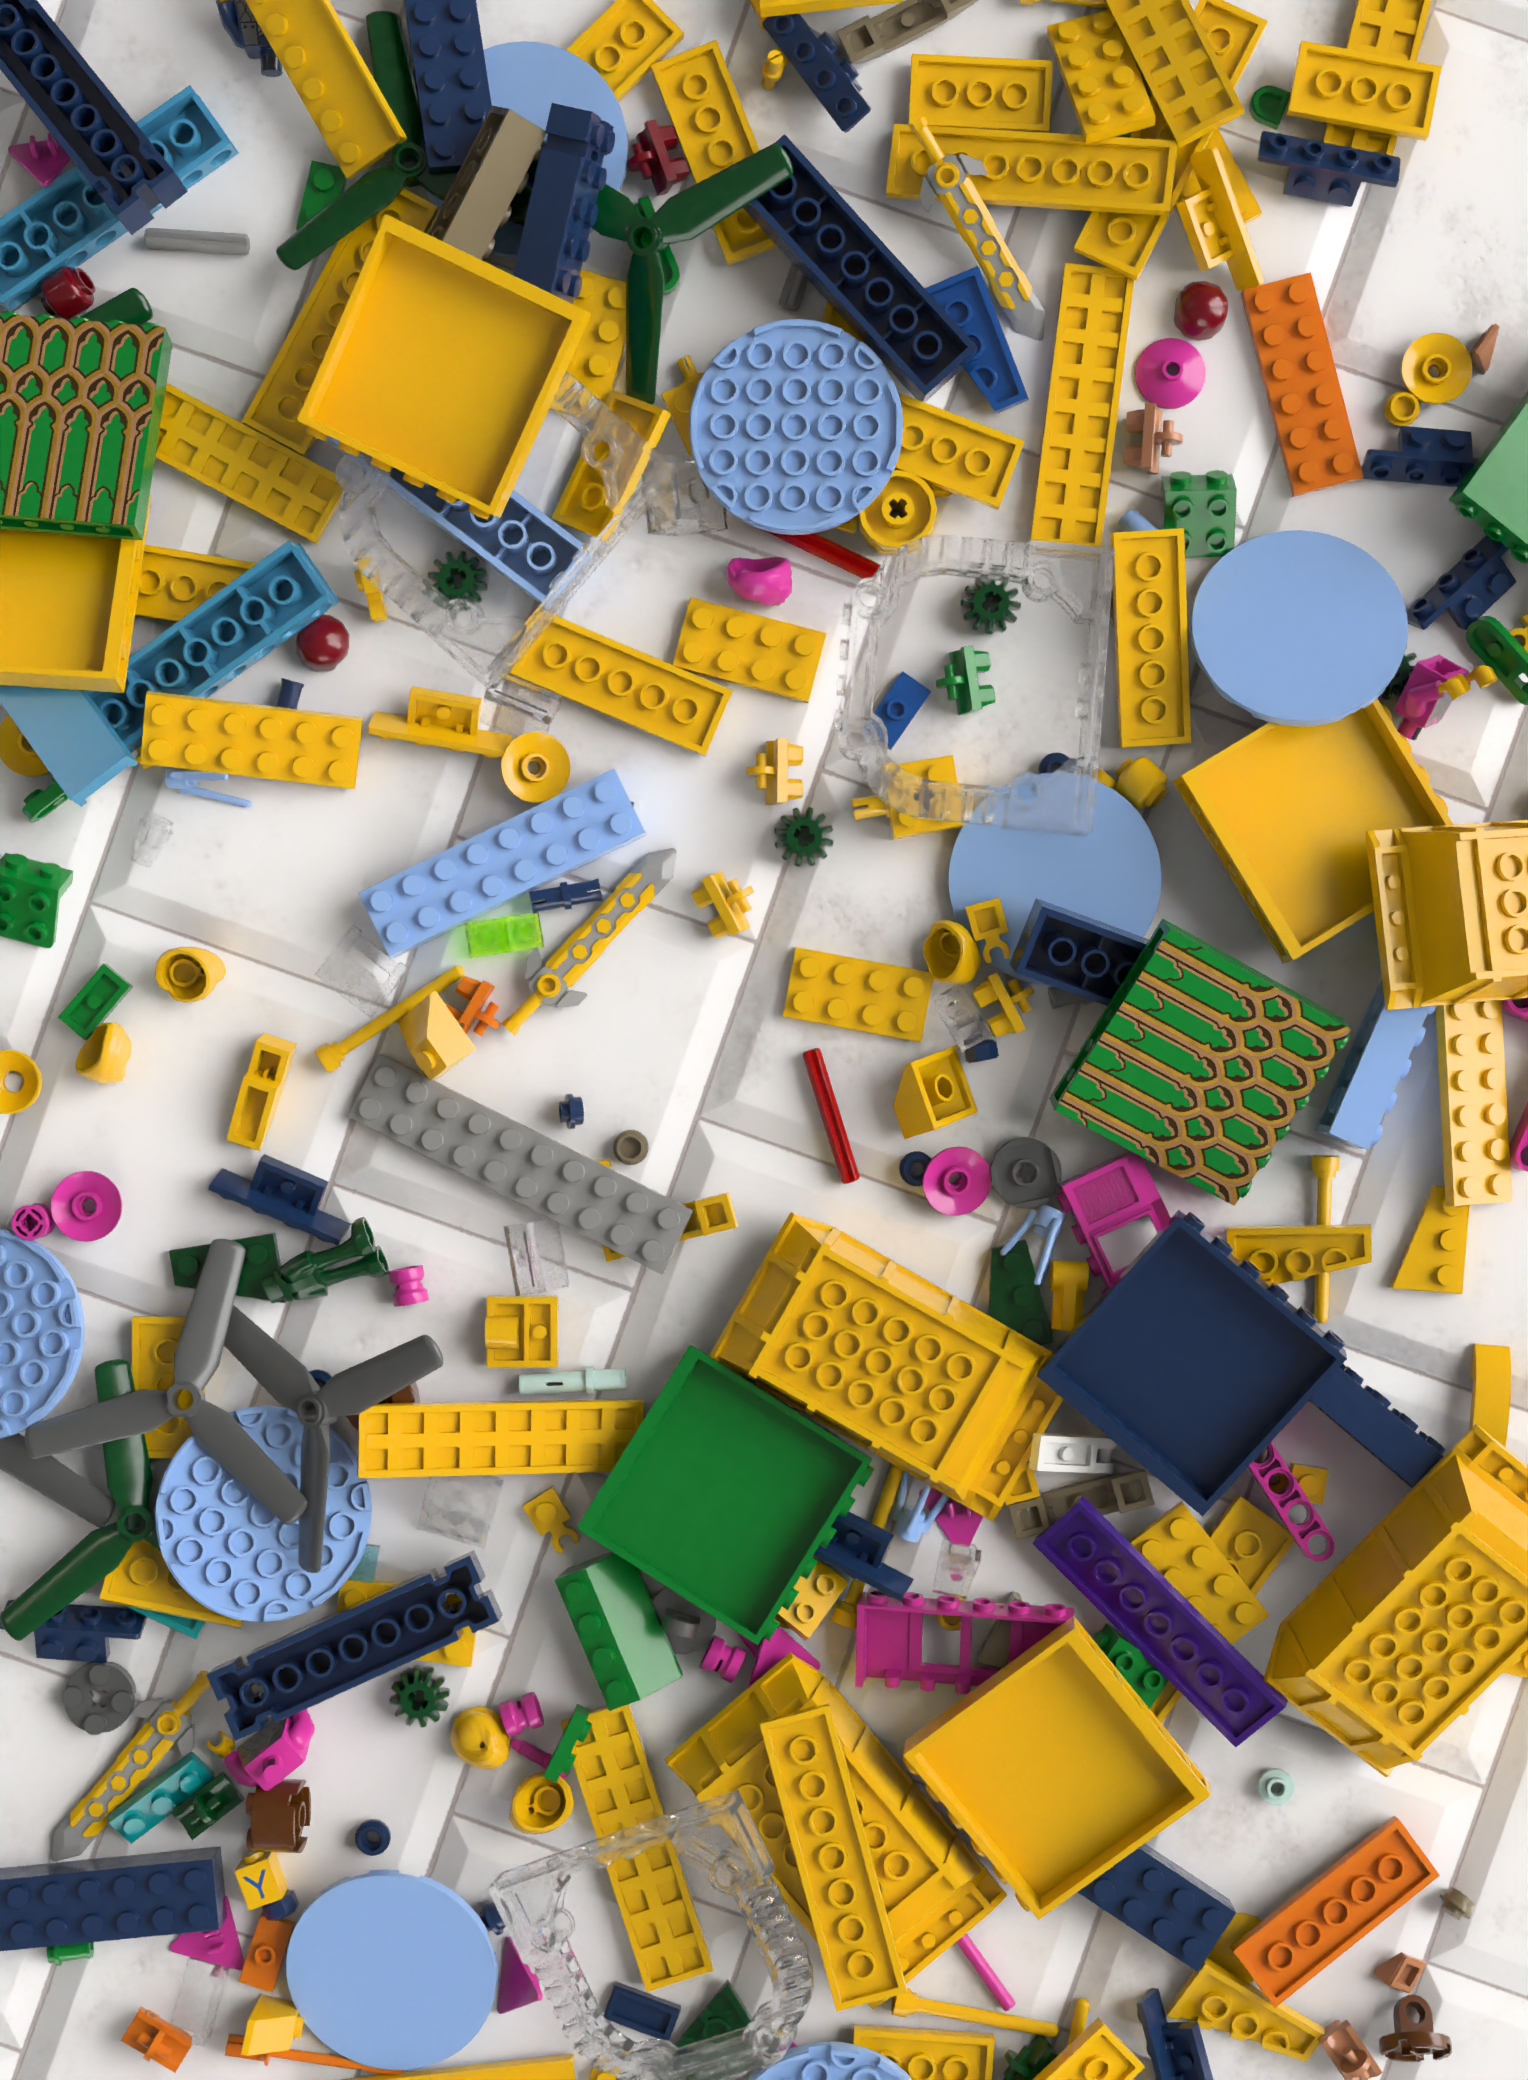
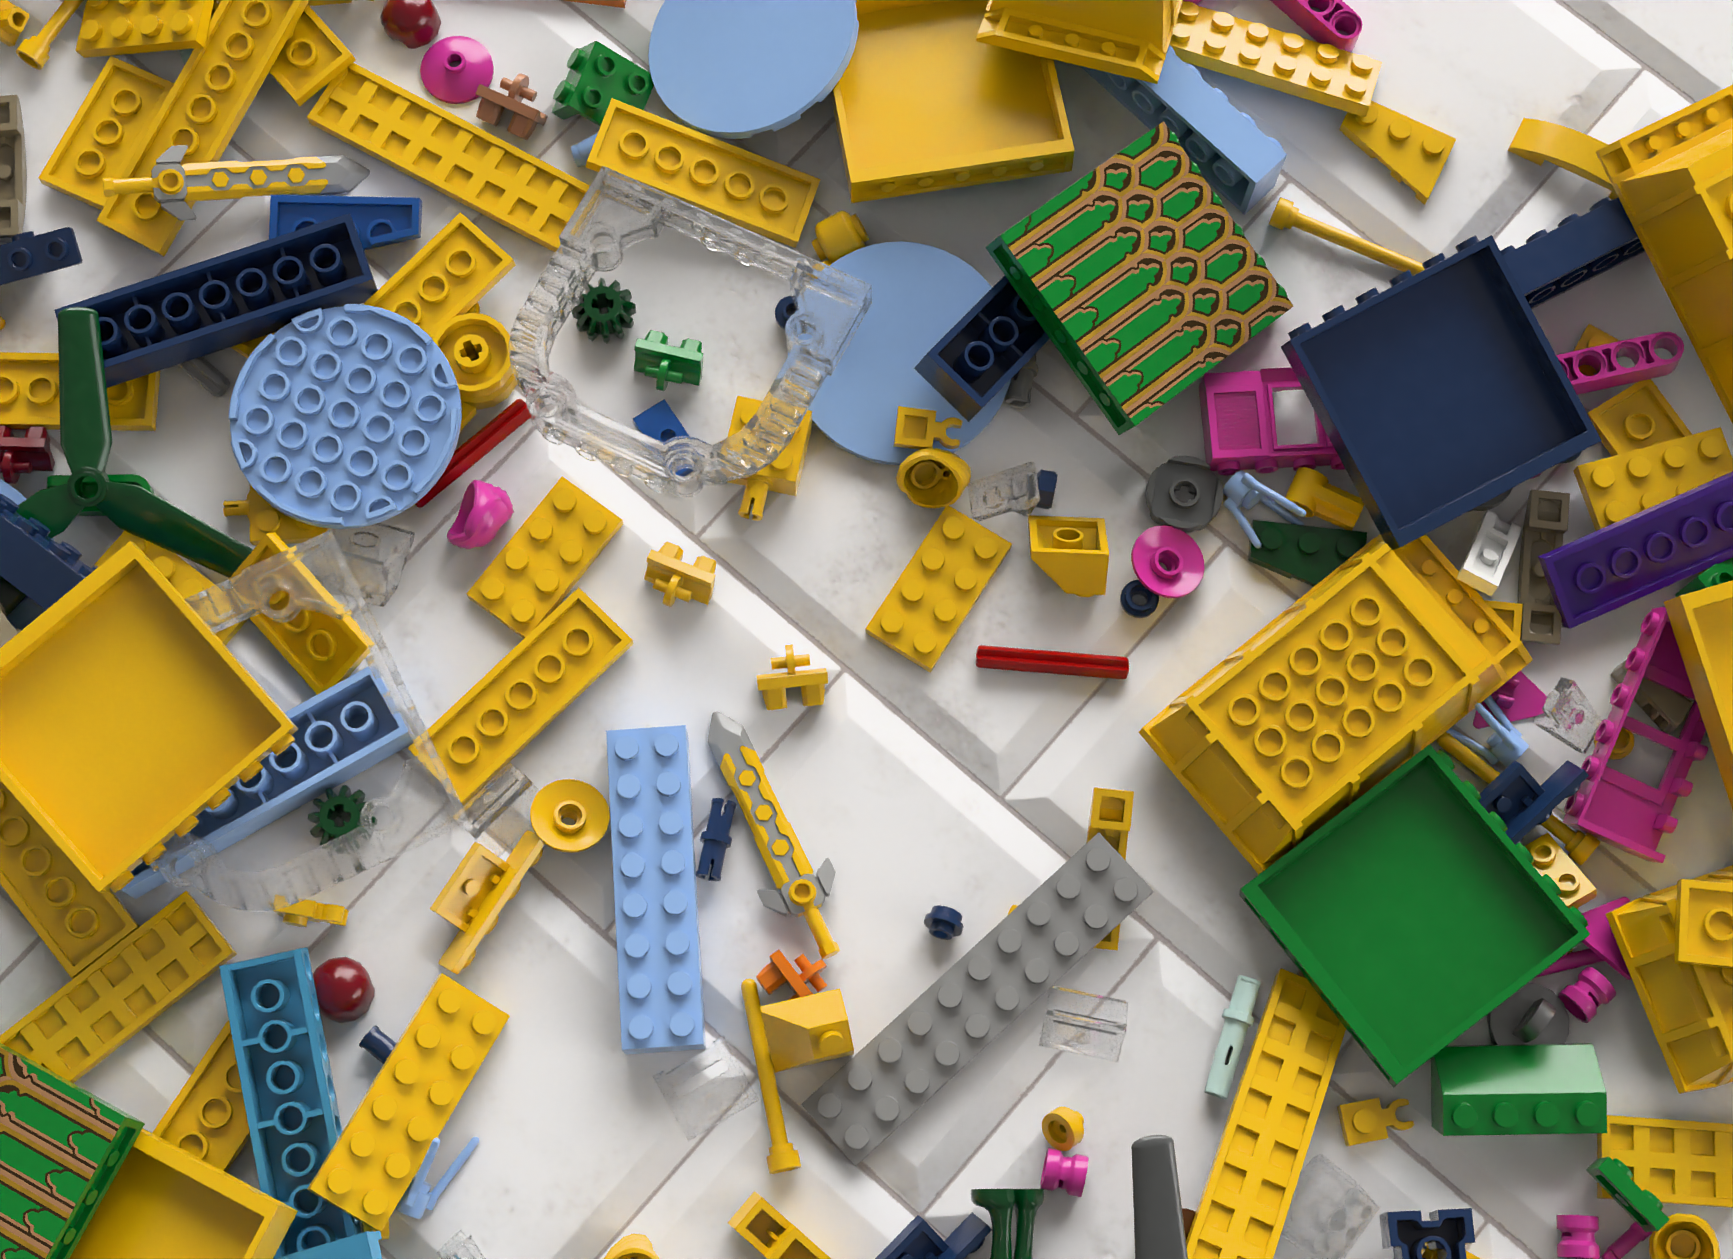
camera: 75 degrees left, 15 degrees down
clear neon green slope [464,912,544,958] -> none
yellow plate [485,1296,558,1368] -> none
dark tan plate [613,1130,649,1165] -> none
dark green gear [774,807,833,867] -> none
yellow hips [971,972,1034,1037] -> none
yellow wing [1227,1224,1372,1286] -> none
none -> yellow tile [1042,1106,1084,1151]

